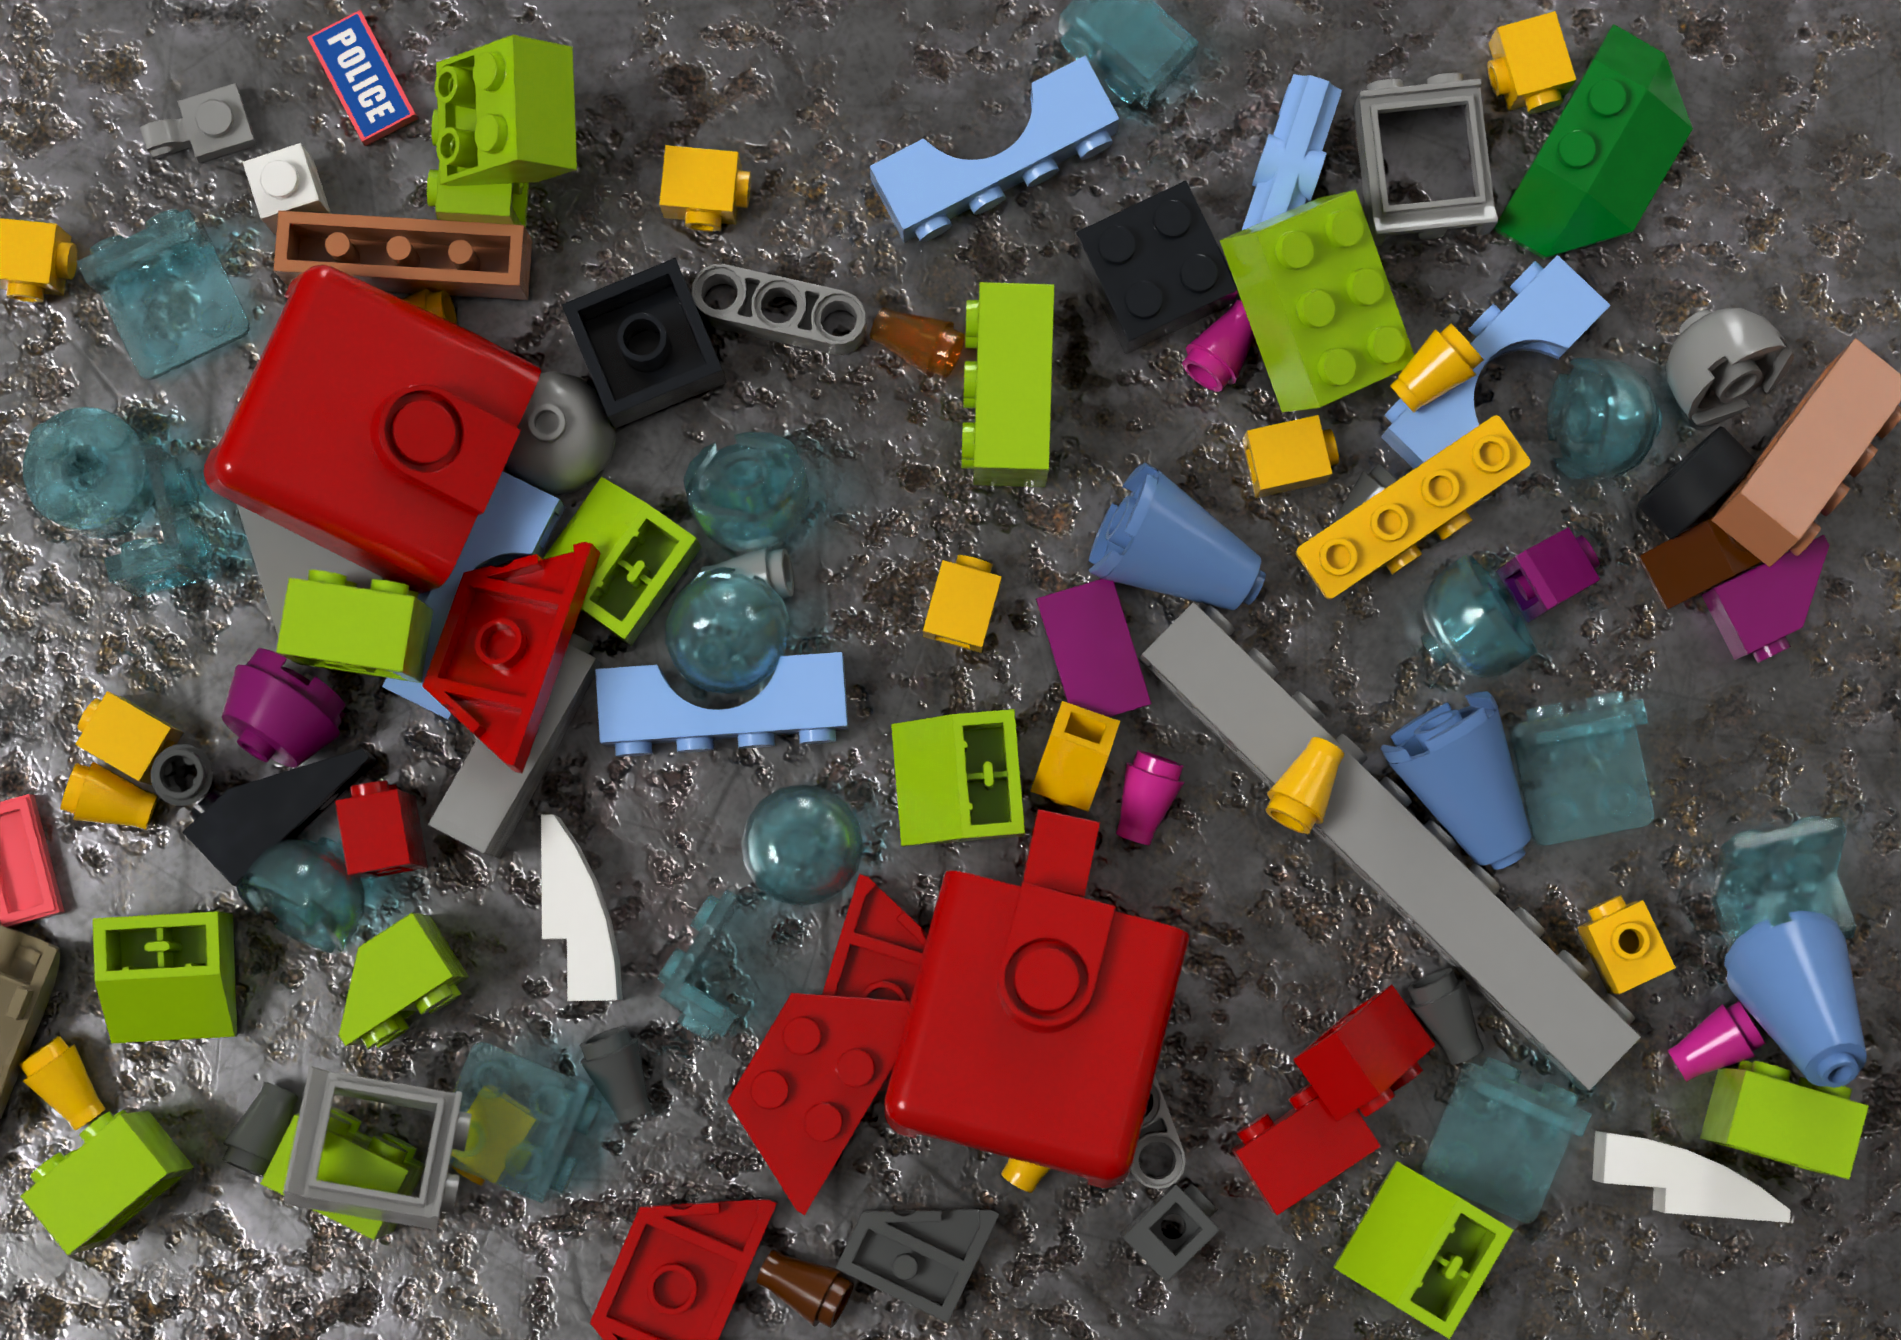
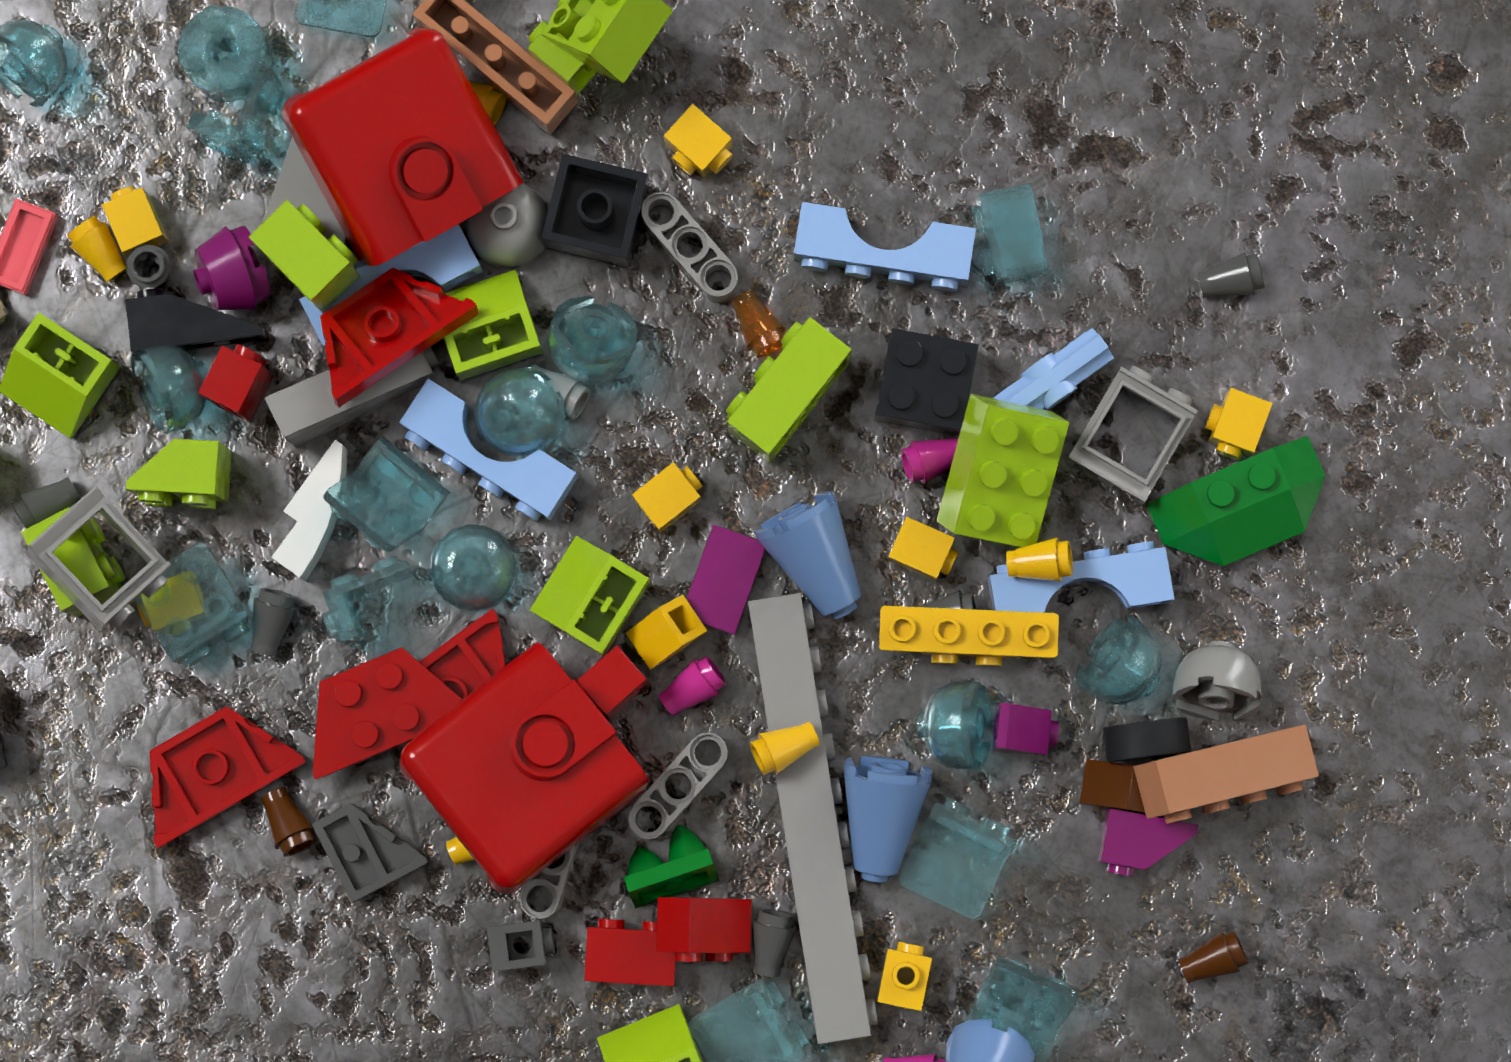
camera: 45 degrees right, 0 degrees up
none -> clear light blue bracket [323,436,451,552]
none -> green tile [624,824,720,909]
none -> light grey beam [628,732,729,840]

